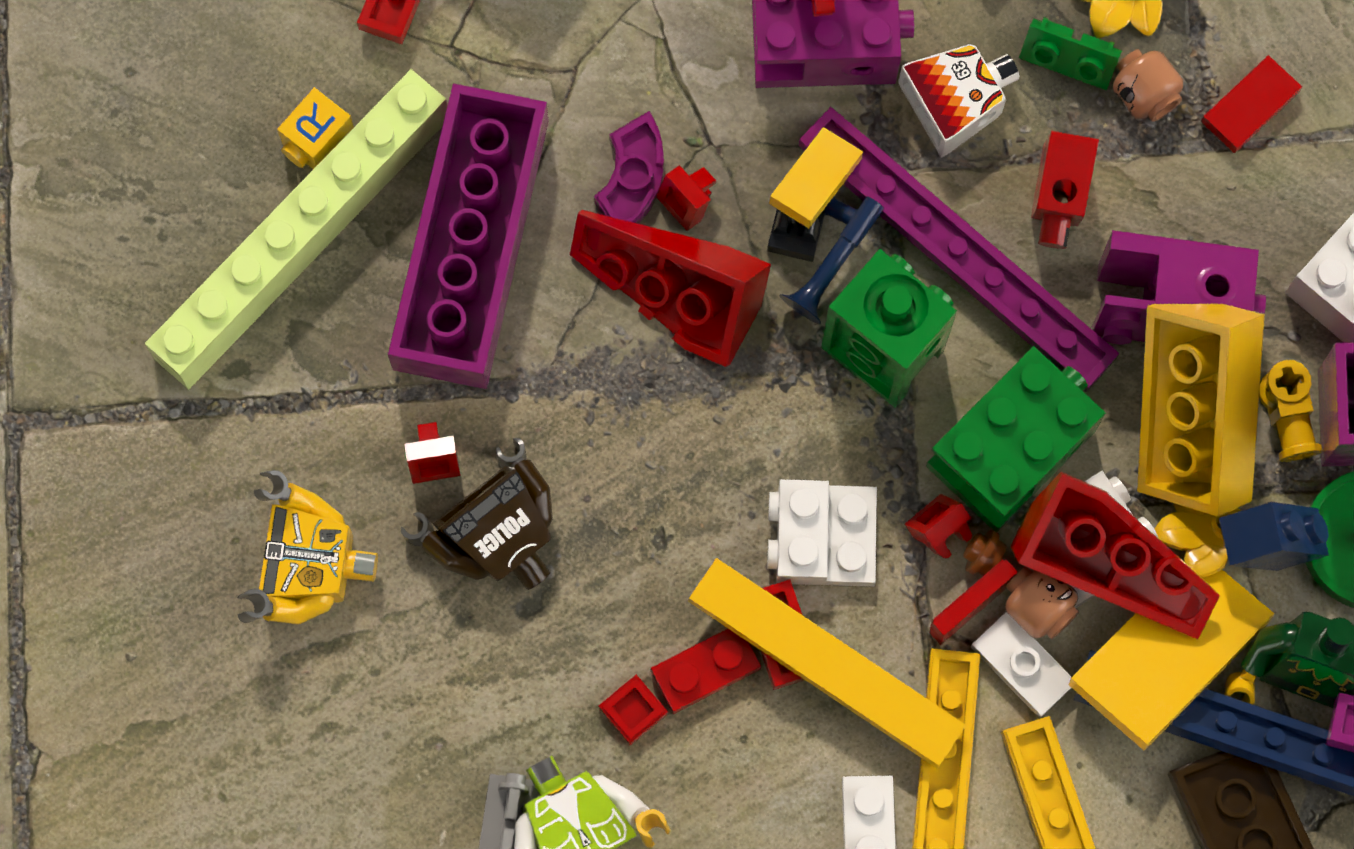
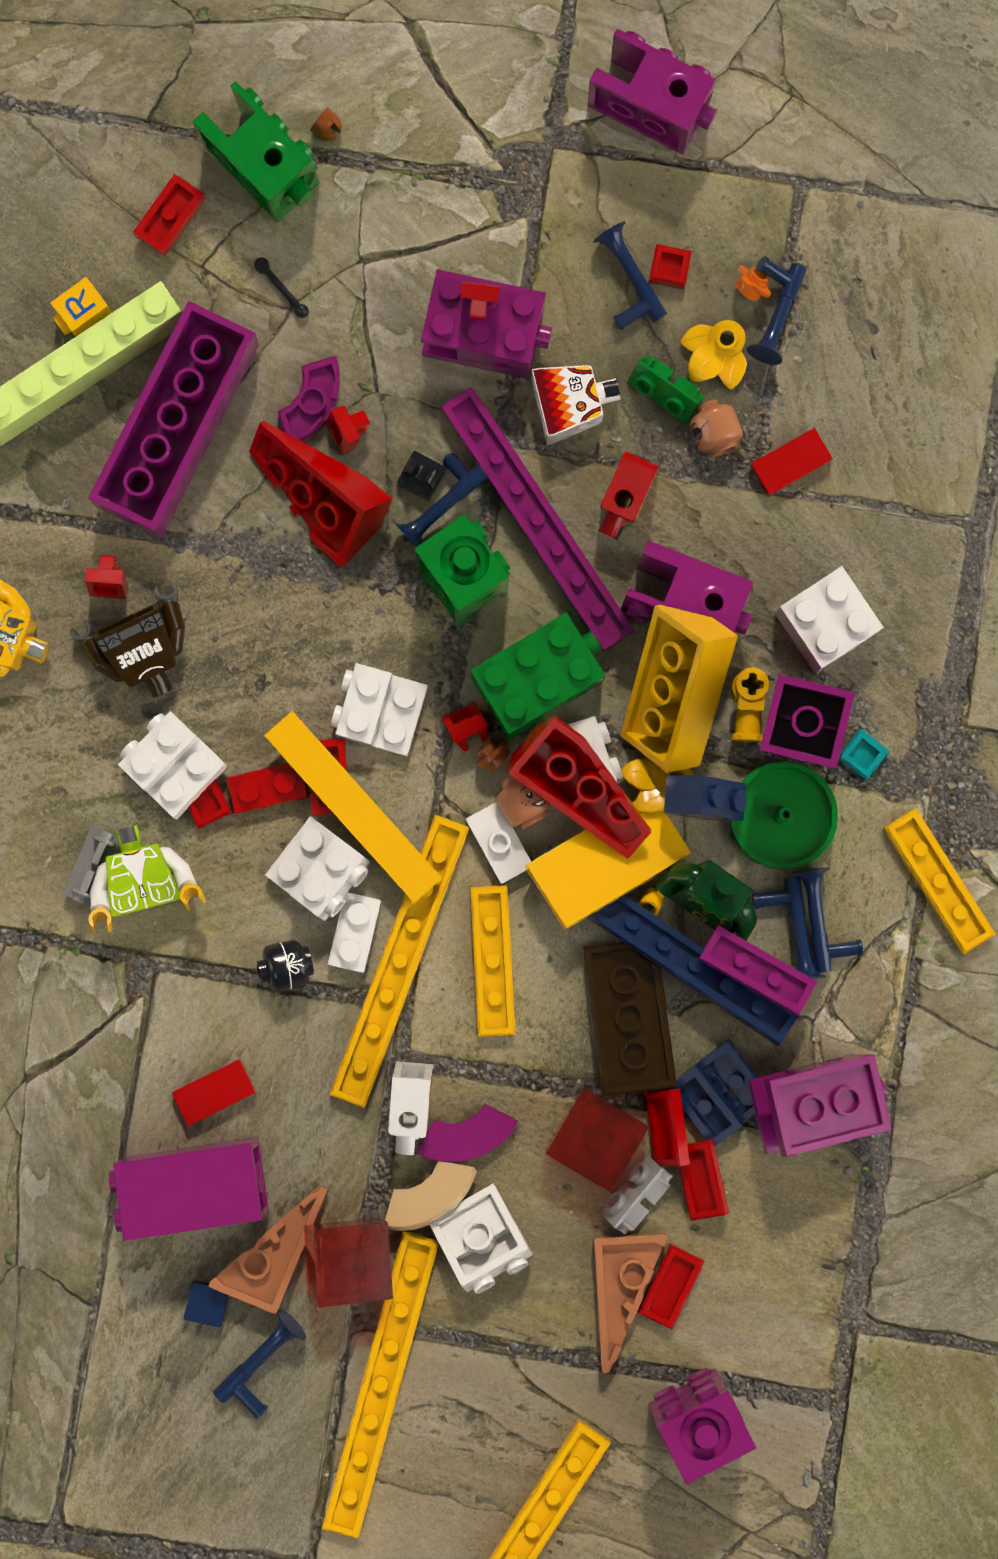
camera: 10 degrees right, 10 degrees up
yellow tile [769,127,863,228] -> none
red tile [929,559,1018,646] -> none
none -> white plate [118,711,228,820]
none -> black hinge [254,257,309,318]
none -> white plate [265,816,370,921]

